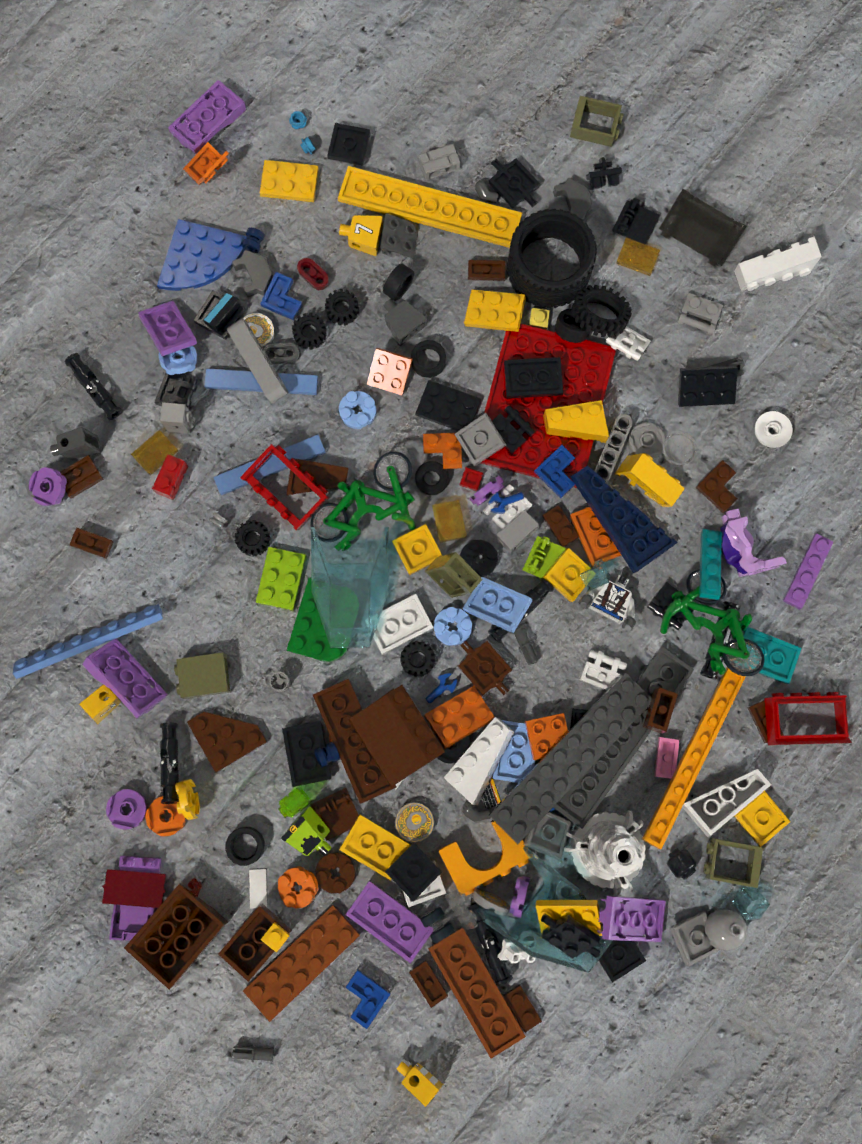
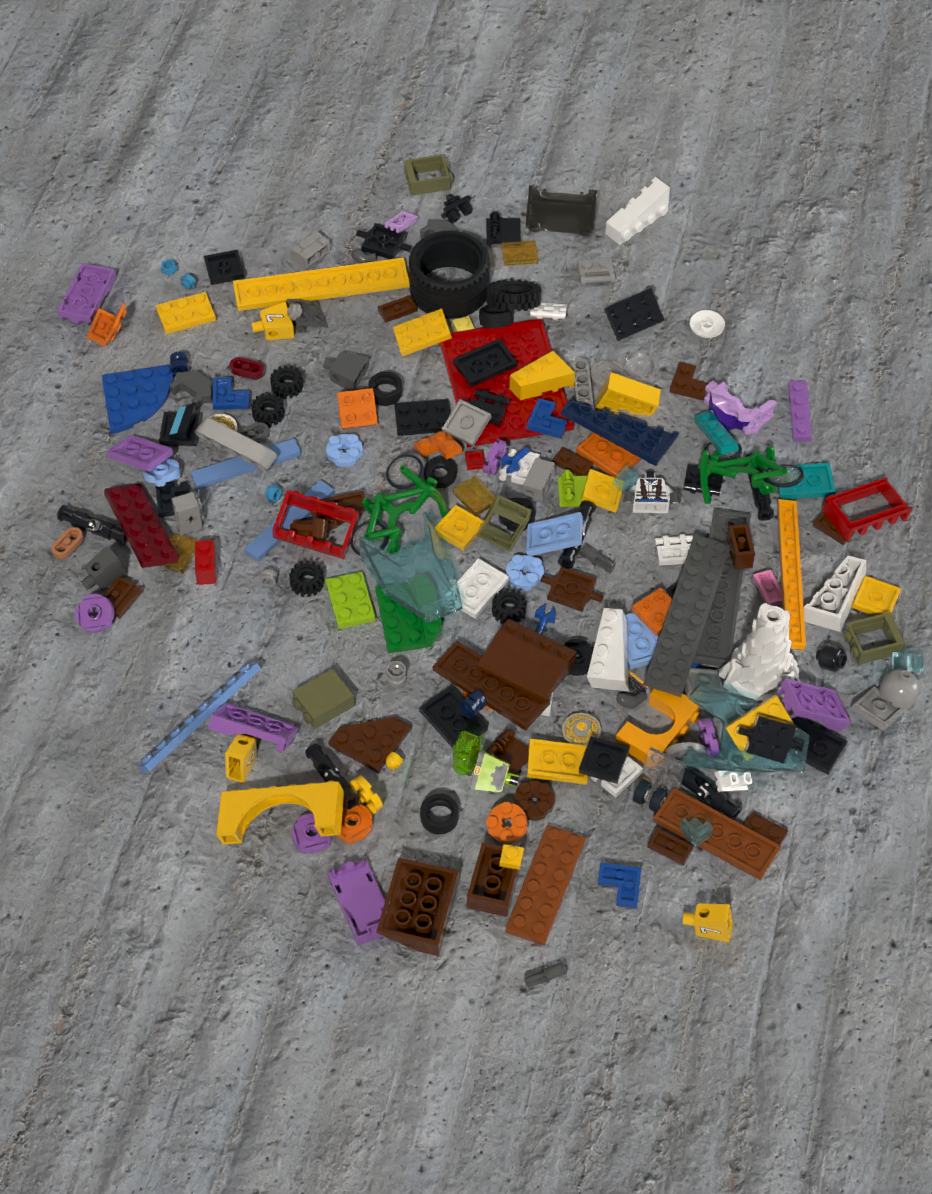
camera: 25 degrees left, 25 degrees down
reddish brown plate [69,527,114,559] -> none
dark red piece [102,869,166,908] -> none
white sticker [249,869,267,909] -> none
medium lavender plate [346,880,434,963] -> none
black tyre [383,263,414,301] -> none
orange plate [424,686,495,749] -> none
none -> nougat plate [51,527,84,559]
none -> dark red plate [104,484,179,568]
none -> yellow arch [216,781,344,845]
none -> dark azure plate [265,484,282,502]
none -> light grey plate [287,303,302,321]
none -> reddish brown piece [290,518,328,540]
none -> lavender tile [385,211,418,233]
none -> yellow hinge [386,752,403,770]
none -> clear light blue panel [680,818,713,847]

